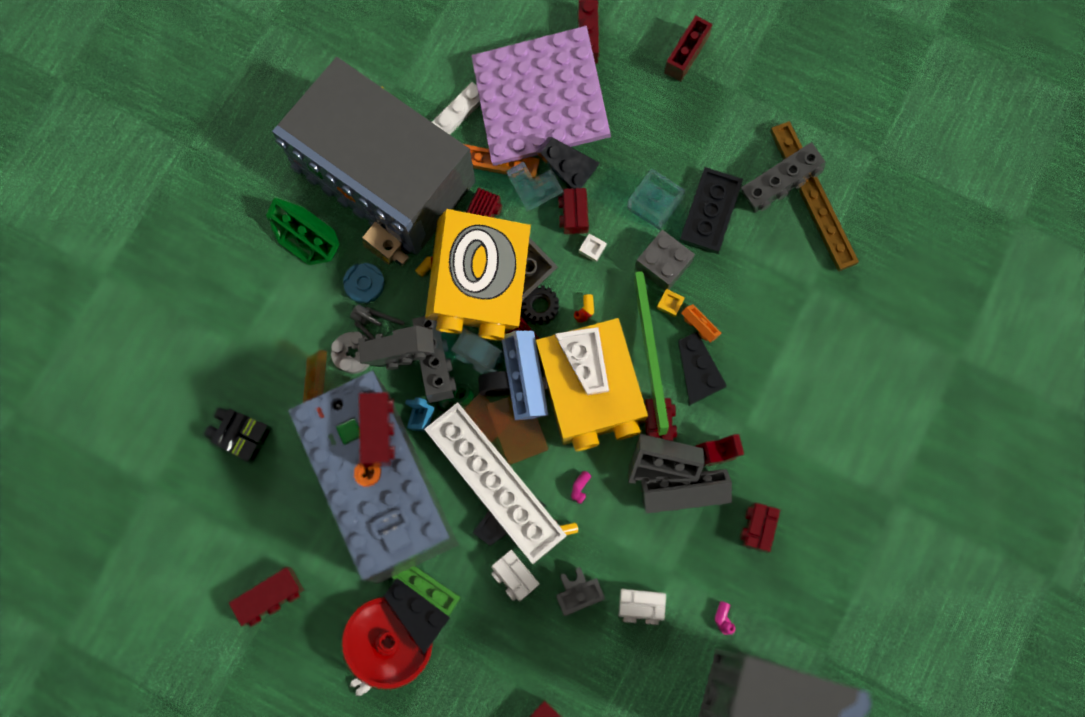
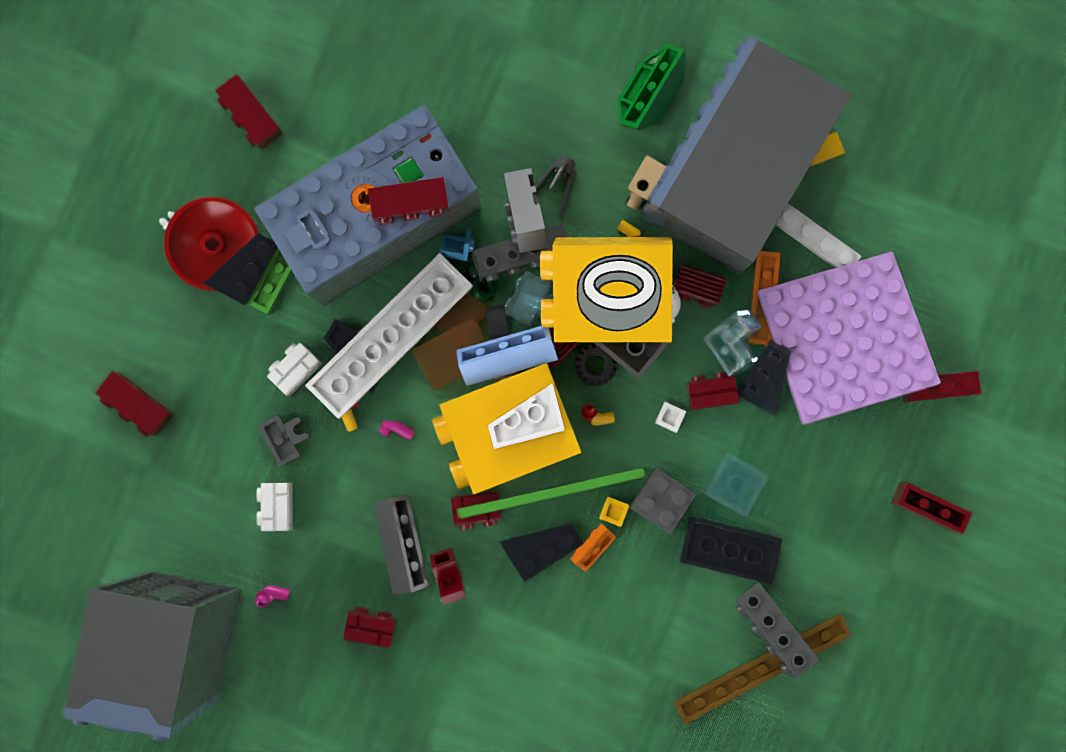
camera: 80 degrees right, 10 degrees up
black hips [204,407,272,465] -> none
clear orange tile [303,350,327,403] -> none
light grey plate [331,332,369,374] -> none
dark azure tile [343,263,385,303] -> none
dark grey wedge [628,434,704,483] -> none

